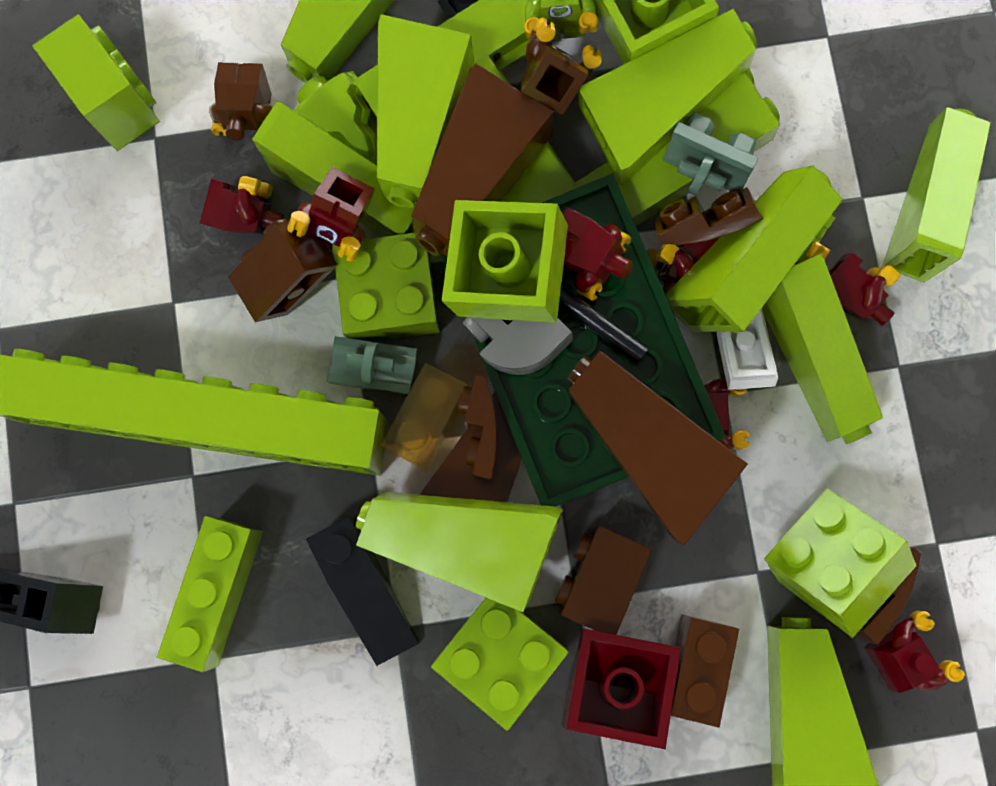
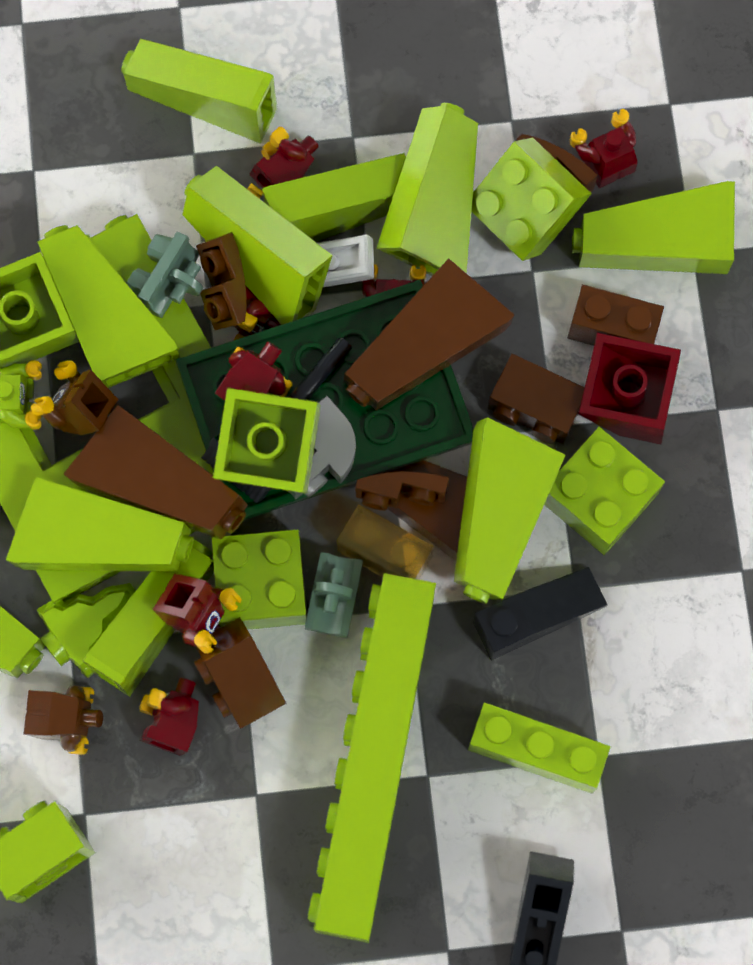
camera: 90 degrees left, 5 degrees down
none -> lime slope [376,103,478,276]

